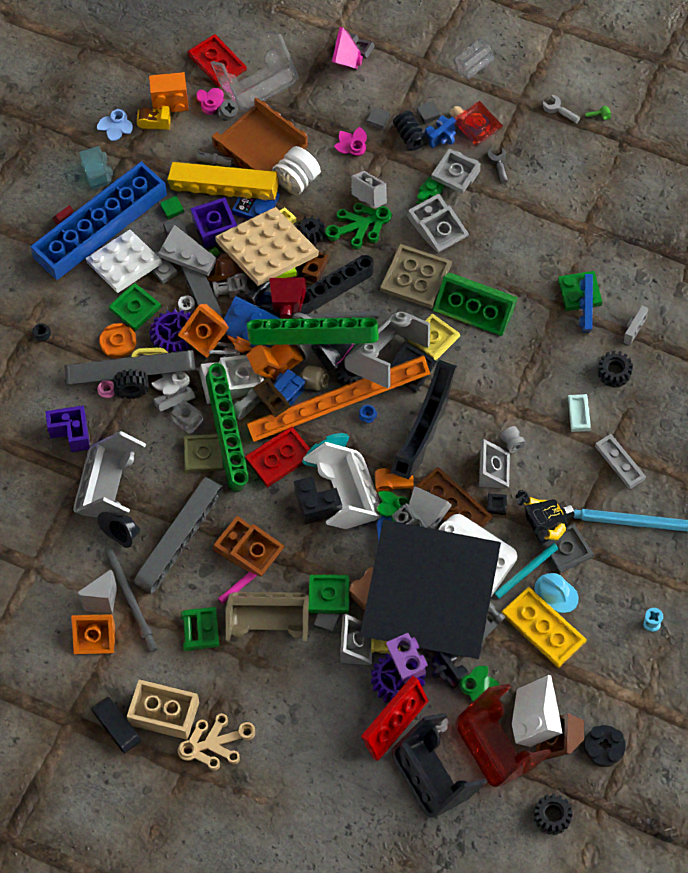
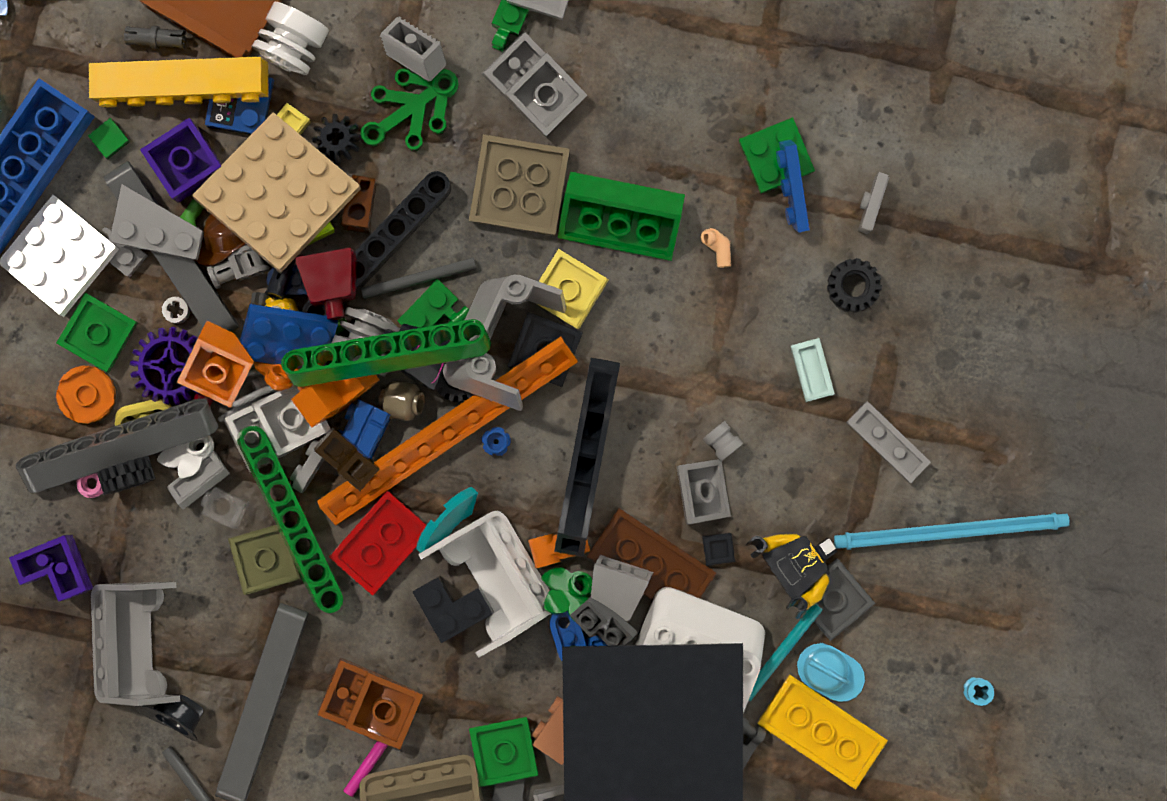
camera: 15 degrees left, 25 degrees up
none -> light nougat arm [700,228,731,268]

